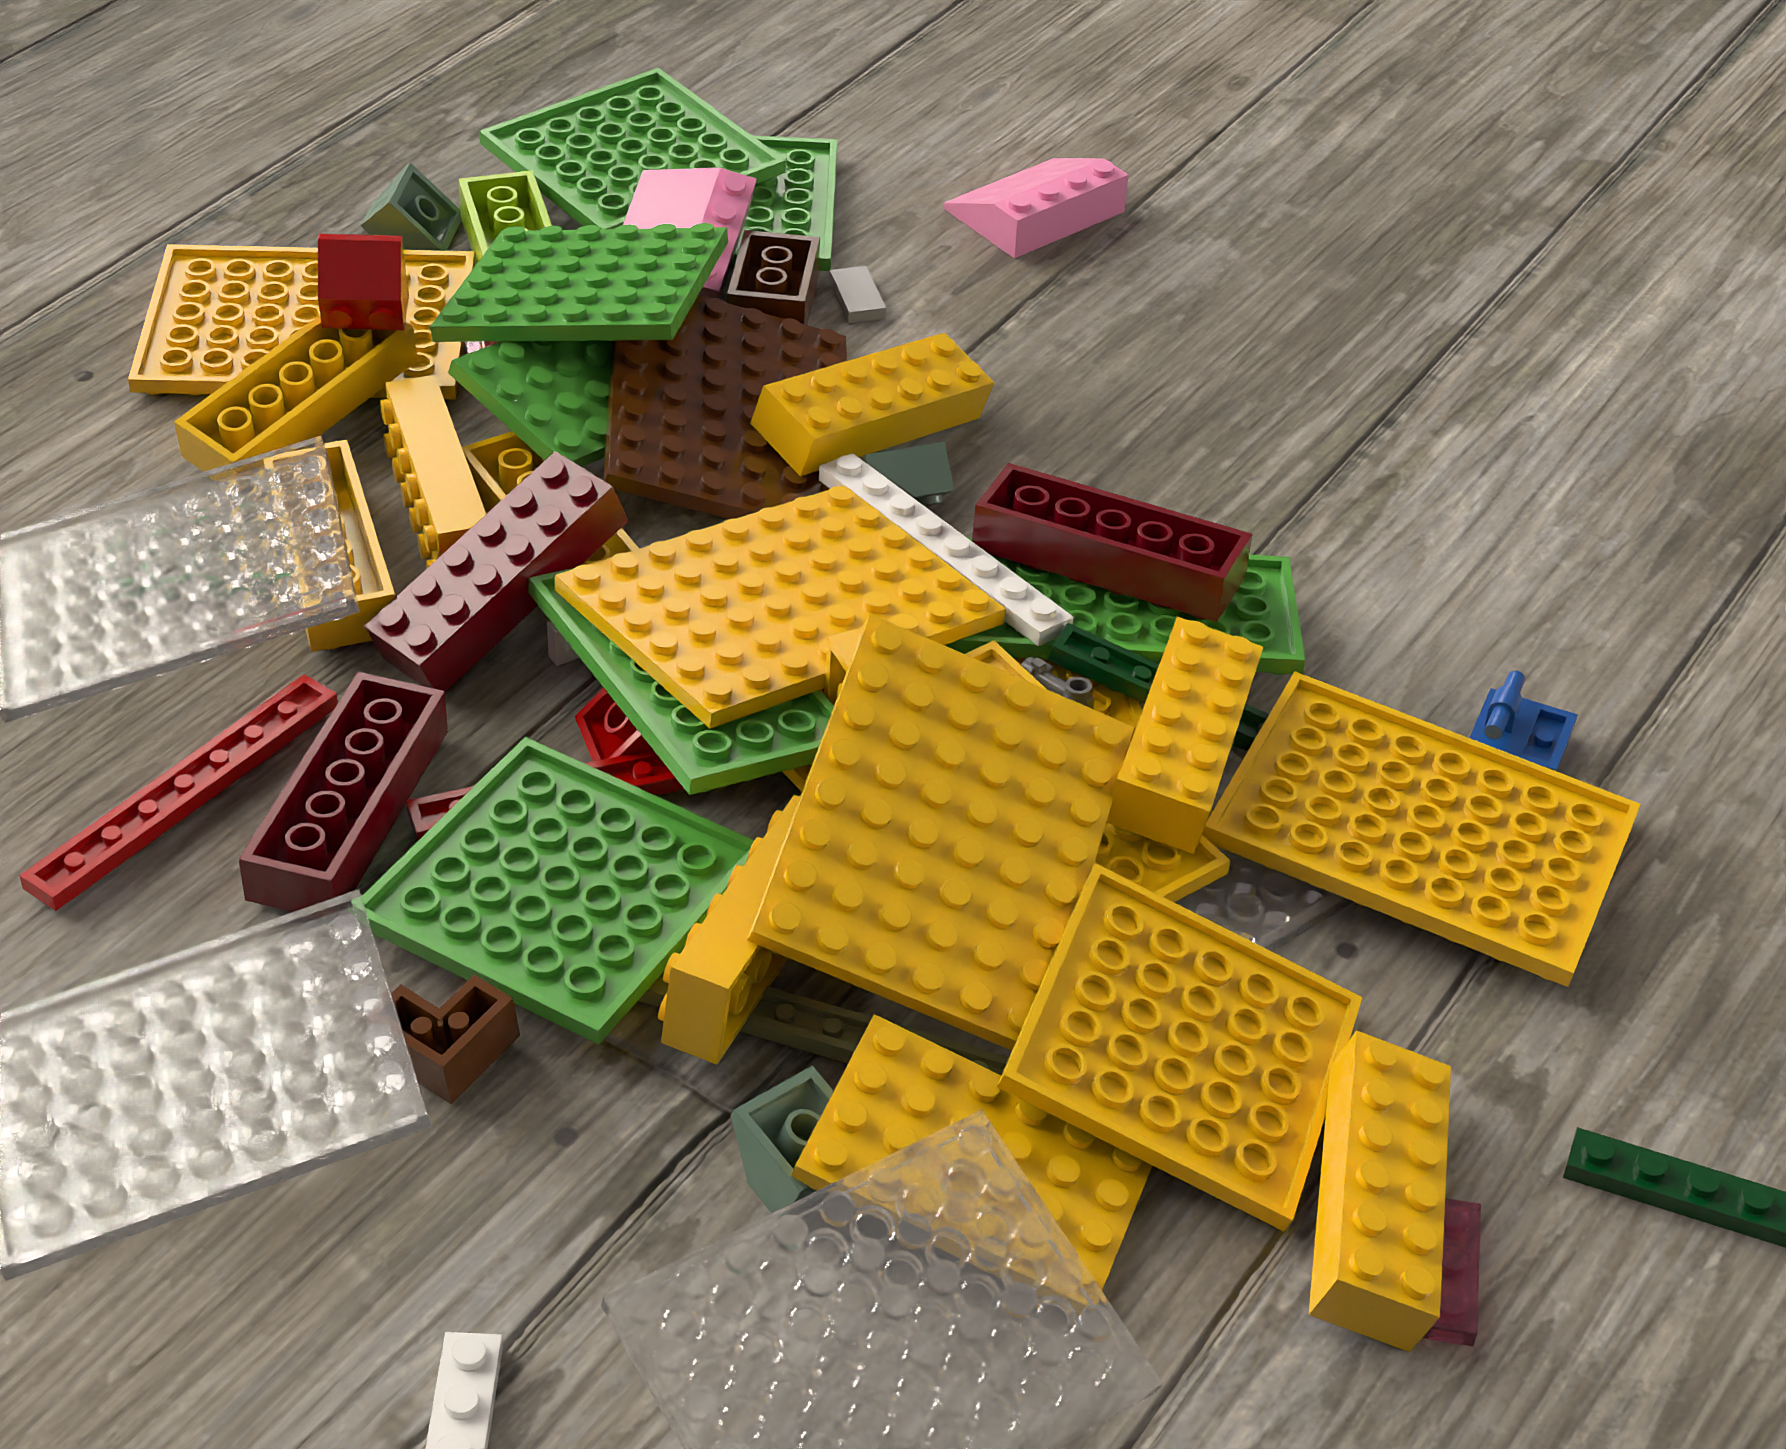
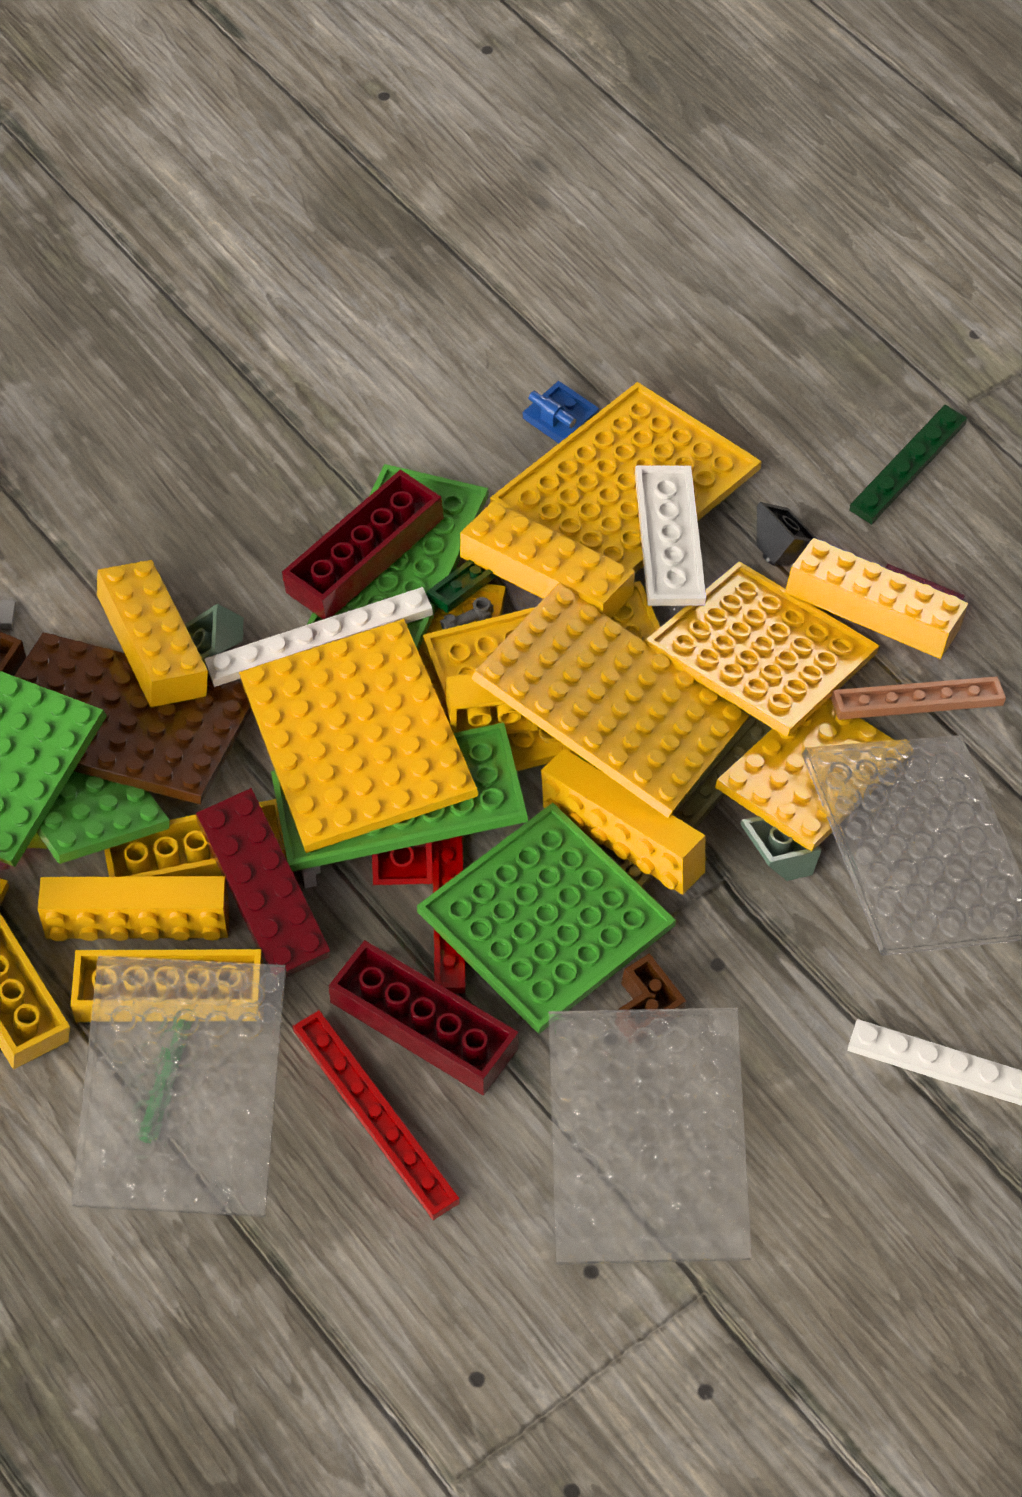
camera: 70 degrees left, 15 degrees up
none -> white plate [635,466,706,606]
none -> black slope [757,502,818,567]
none -> nougat plate [831,676,1006,720]

